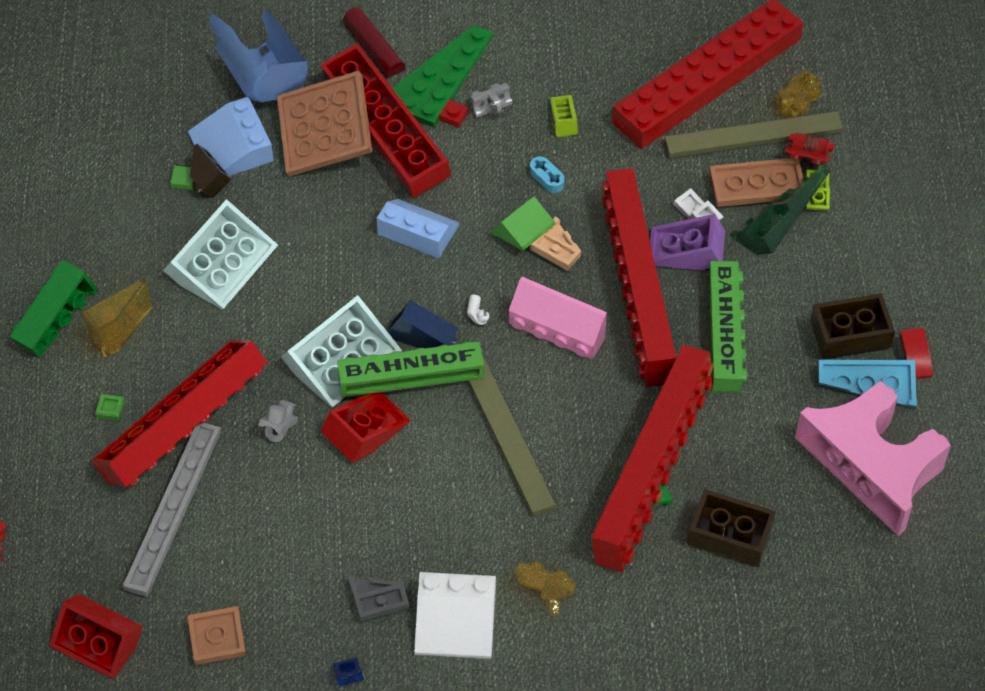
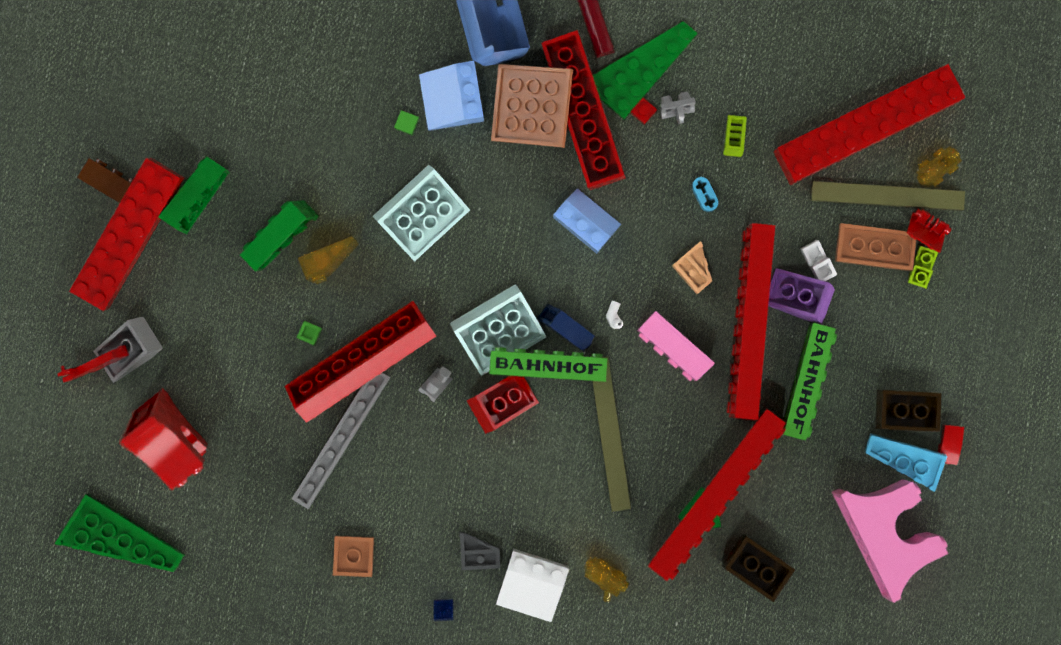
camera: 15 degrees right, 30 degrees up
red slope [49,594,143,679] -> none
dark brown slope [190,143,232,198] -> none
bright green slope [491,196,555,250] -> none
clear green wedge [730,164,830,255] -> none

